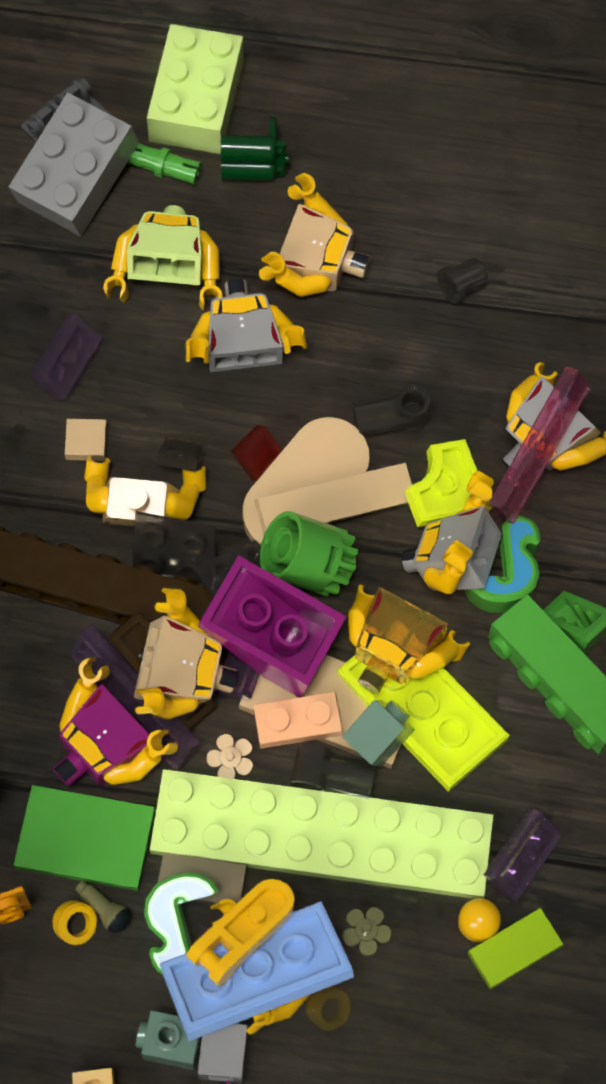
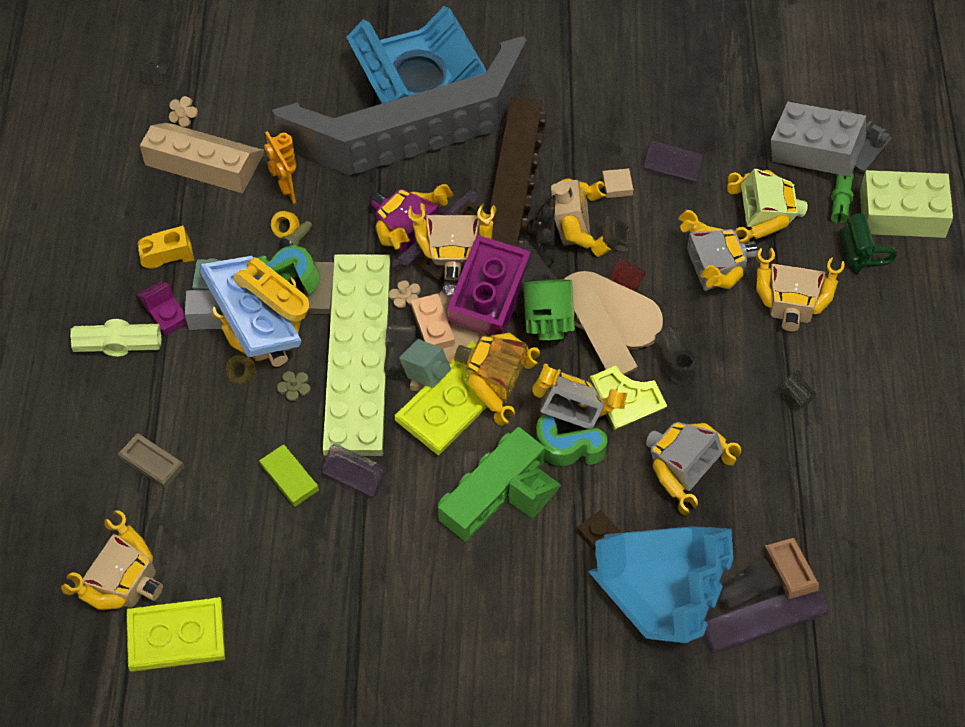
camera: 85 degrees right, 10 degrees down
bright green tile [13,785,155,891] -> none
yellow piece [458,898,501,943] -> none
clear pink tile [489,366,591,524] -> none

